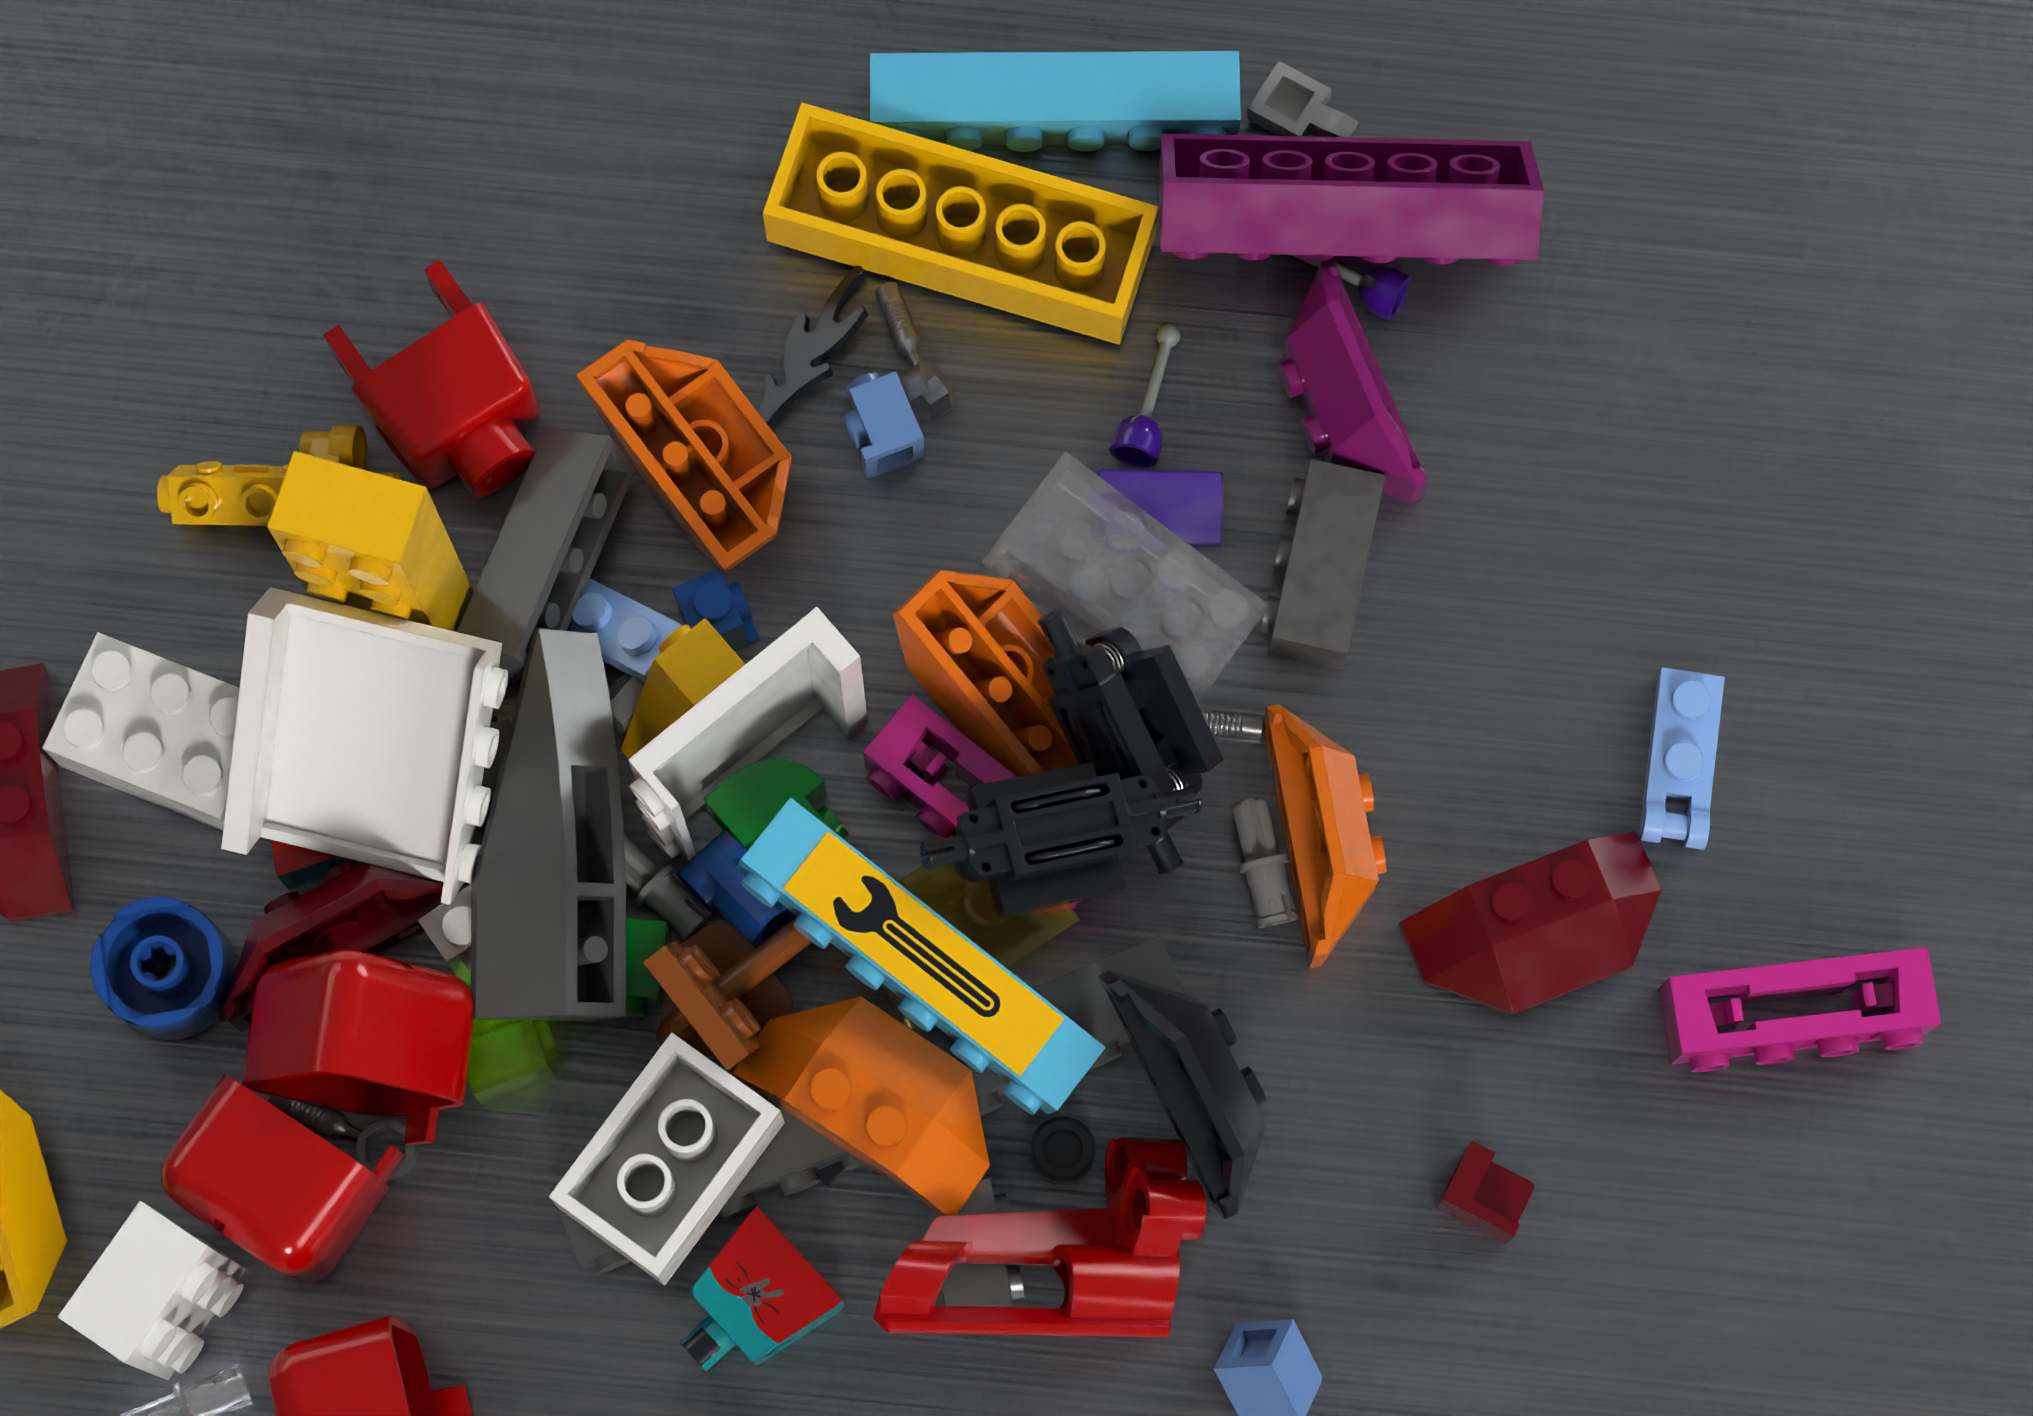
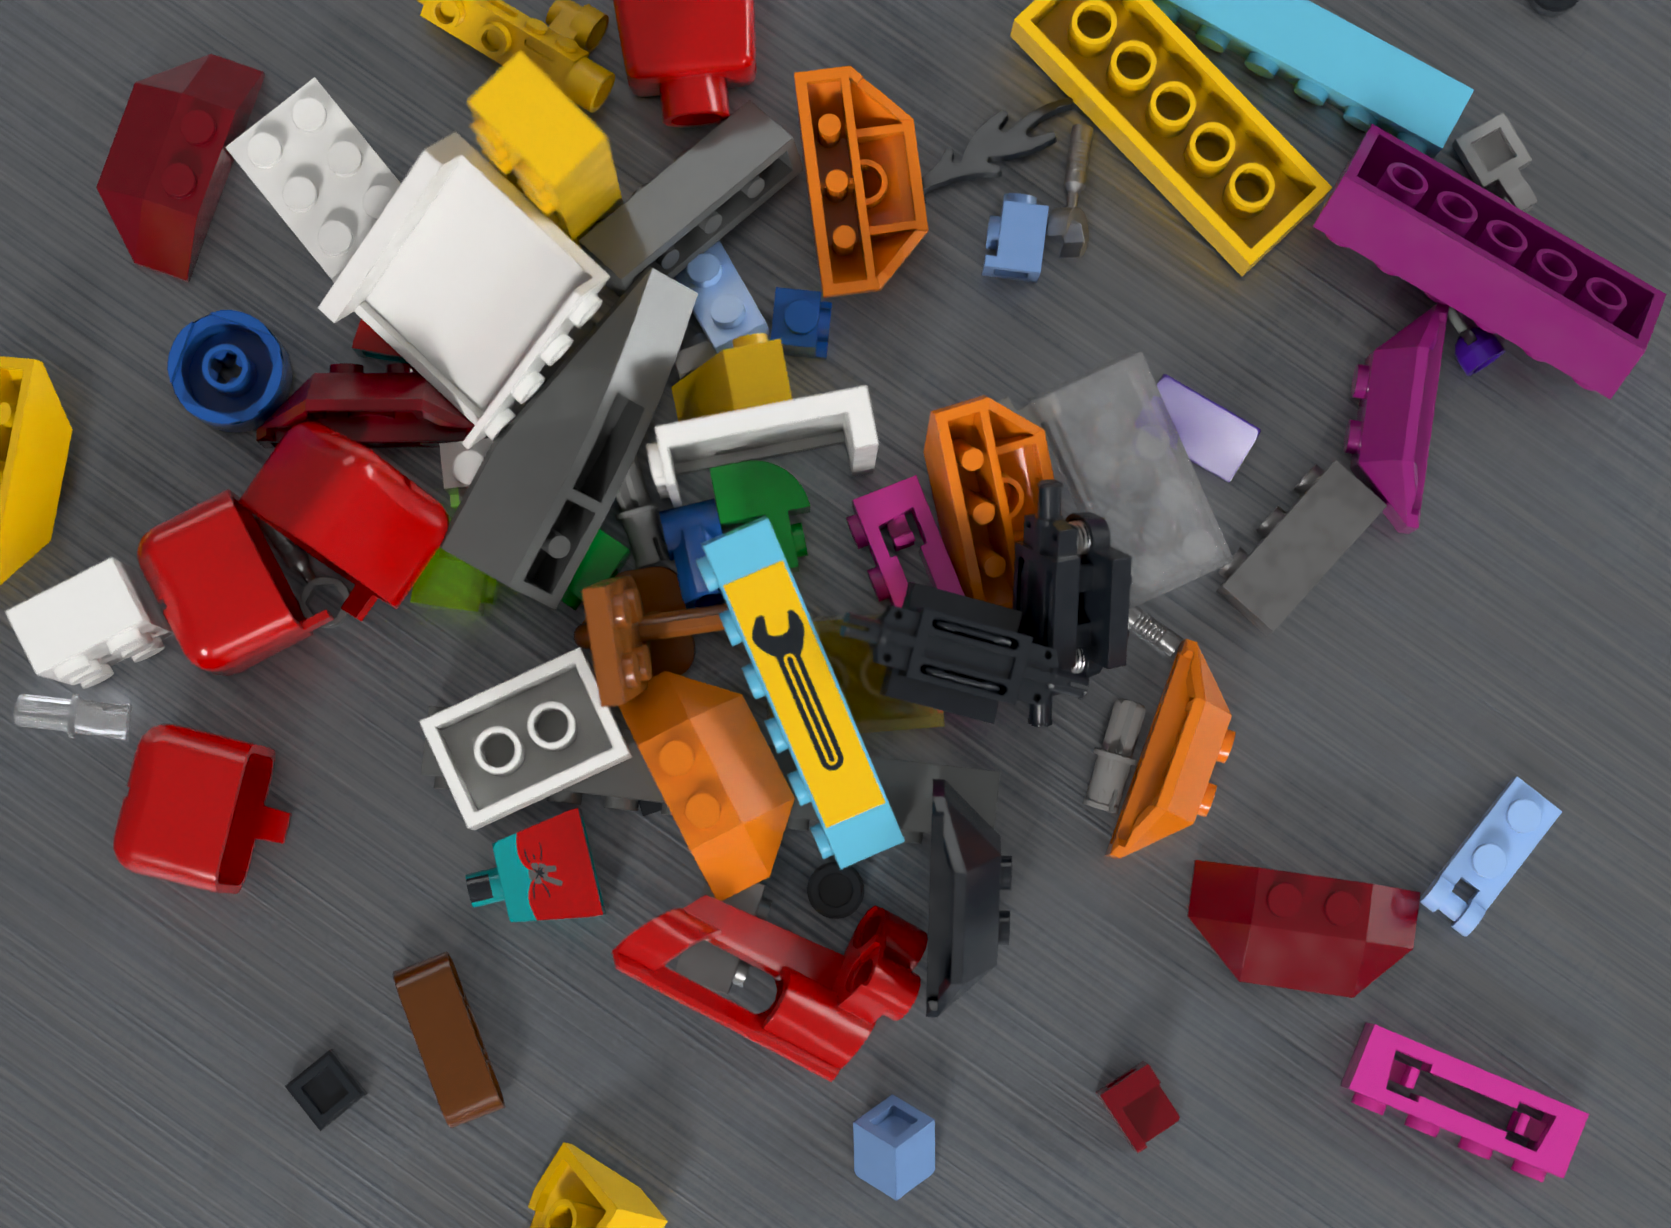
camera: 25 degrees right, 10 degrees up
dark purple hinge [1109,323,1181,467] -> none

